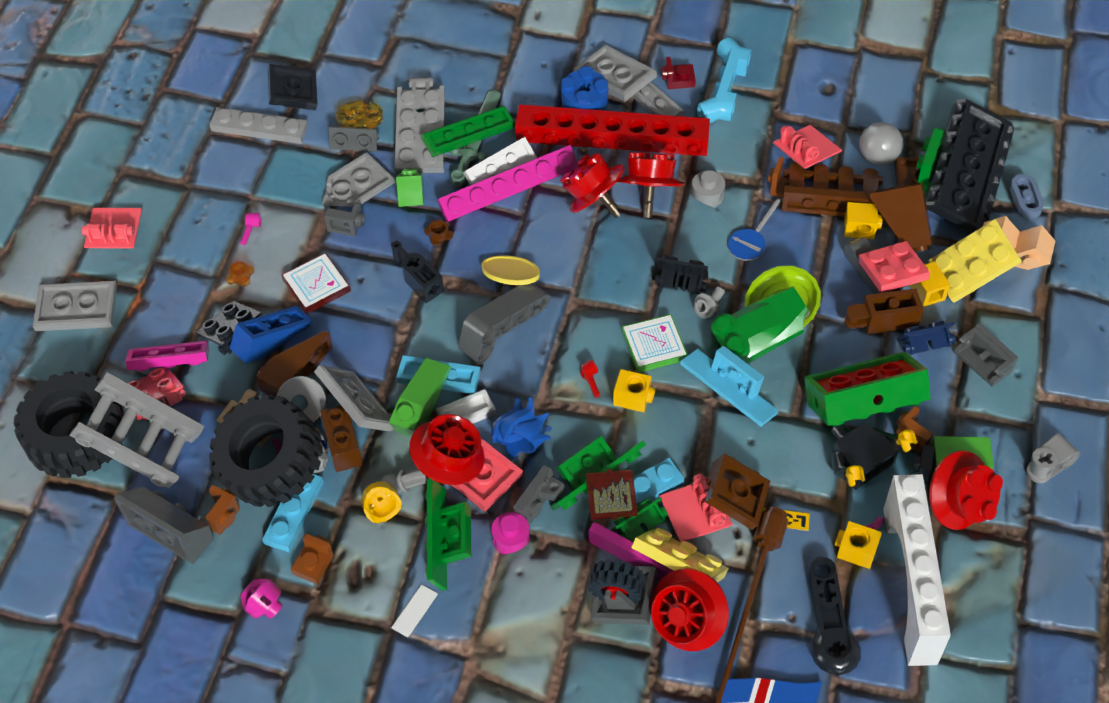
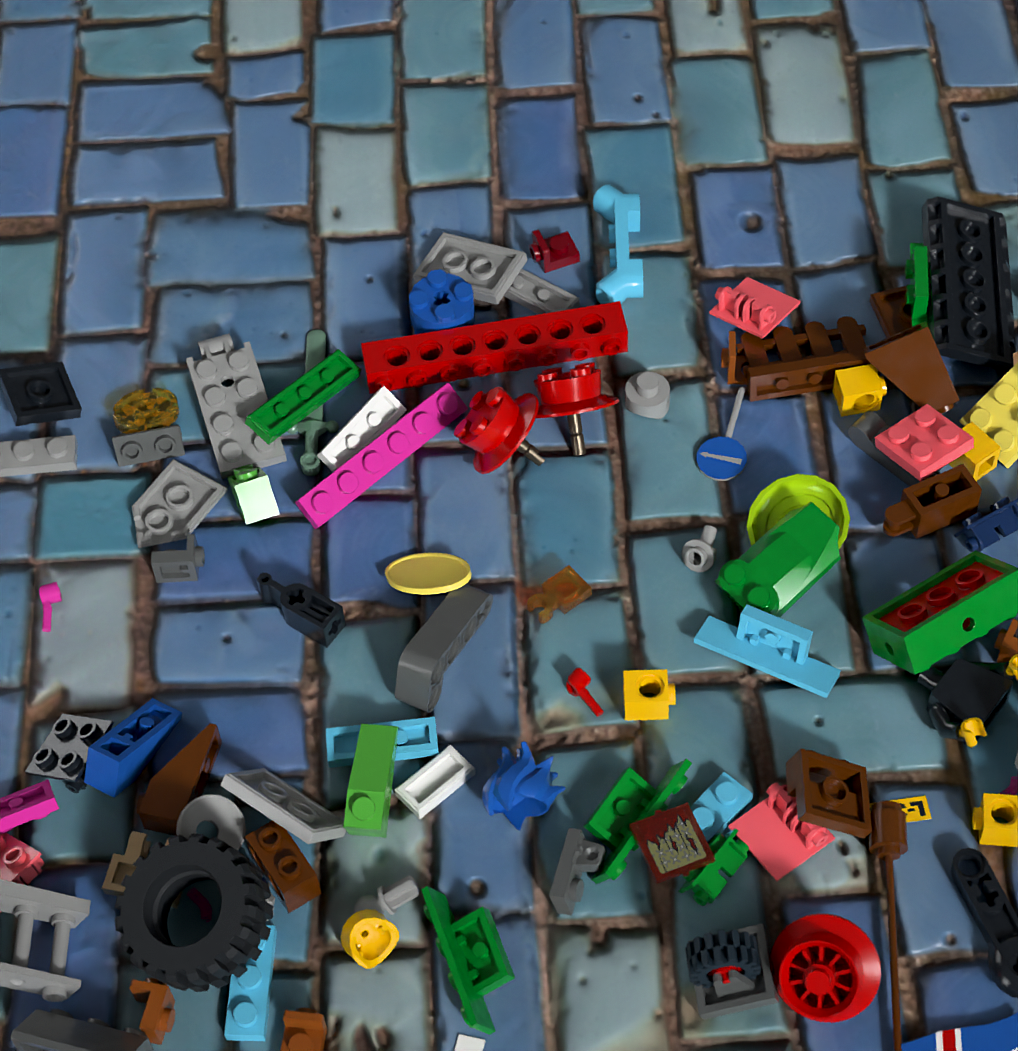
camera: 15 degrees left, 0 degrees up
clear orange plate [226,262,255,287] -> none
white tile [281,252,351,314] -> none
red piece [409,414,485,485] -> none
reddish brown plate [424,220,453,245] -> none
coral plate [452,439,523,512] -> none
dark pink piece [491,512,530,554] -> none
dark pink tile [589,523,674,580] -> none
white tile [622,314,688,373] -> none
light yellow plate [631,528,729,583] -> none
black hinge [655,255,709,294] -> none
light grey piece [859,122,903,165] -> none
none -> clear orange plate [527,565,592,624]

